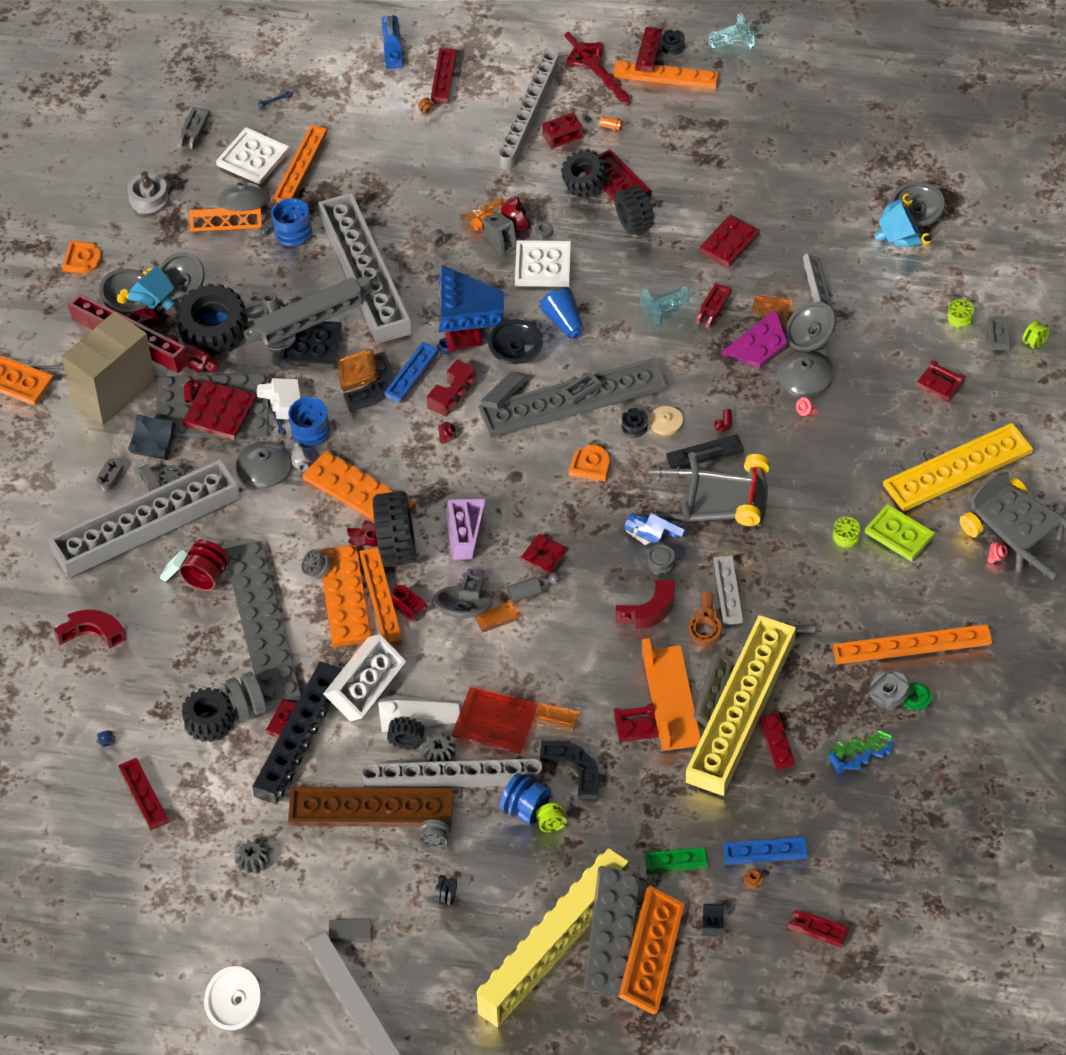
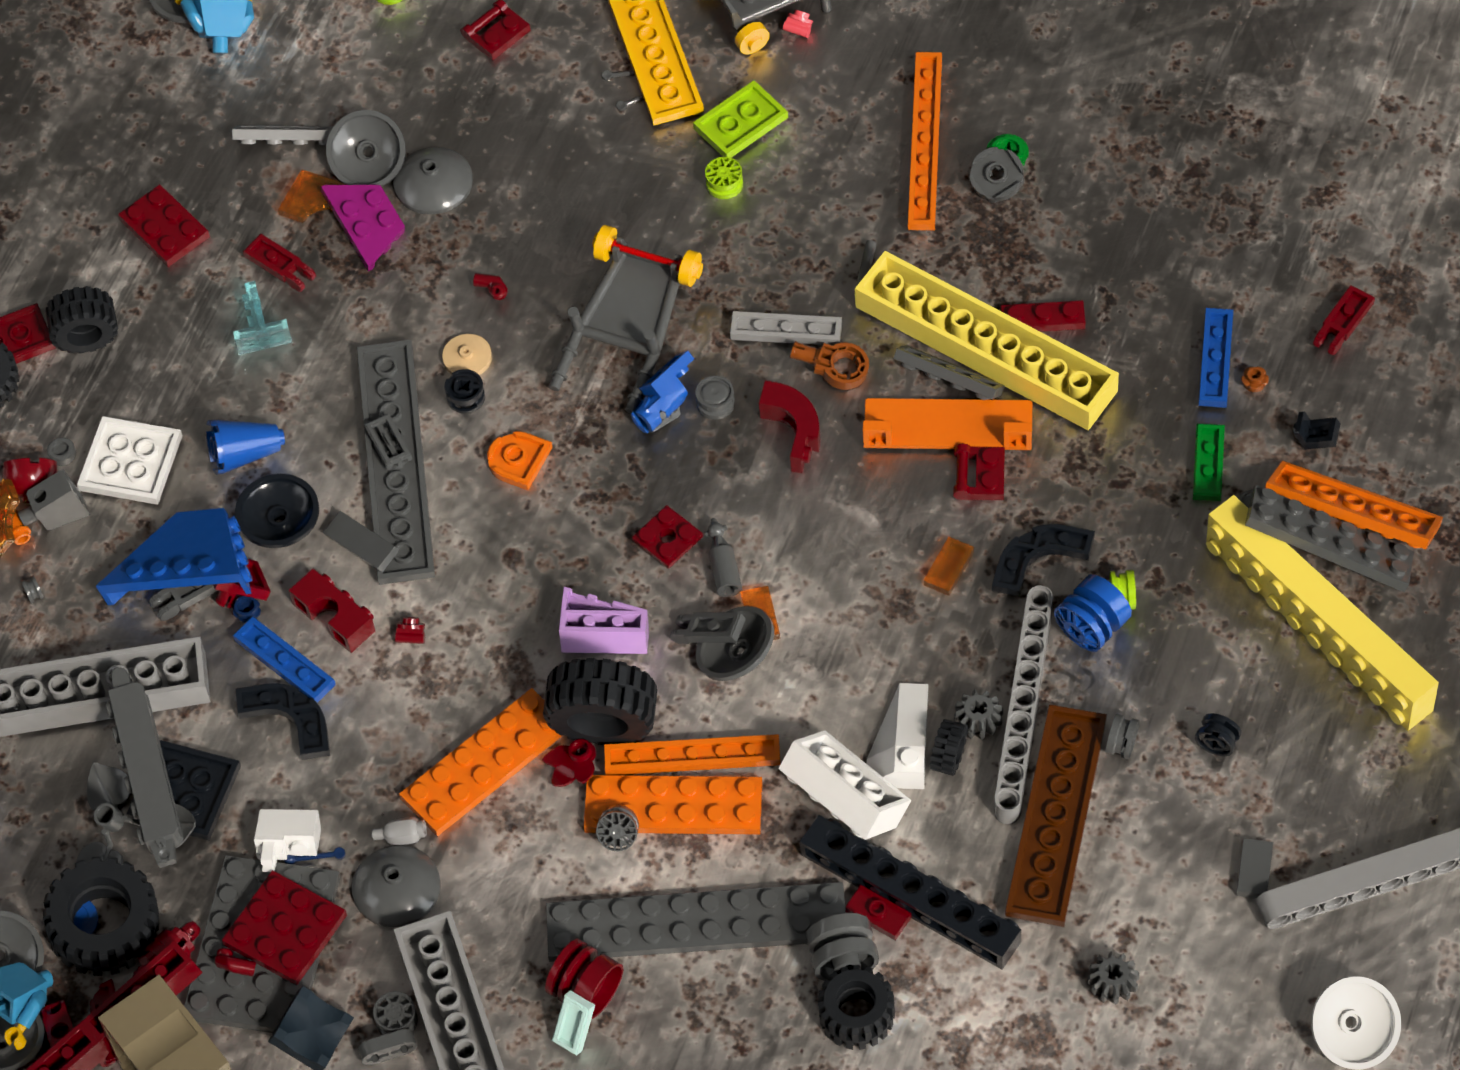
camera: 75 degrees left, 5 degrees up
blue wheel [288,397,330,447] -> none
clear orange tile [338,348,377,392] -> none
dark red piece [392,585,428,622] -> none
clear red piece [451,687,538,754] -> none
black container [666,434,744,469] -> none
coral plate [796,397,818,416] -> none
piece [826,731,893,774] -> none

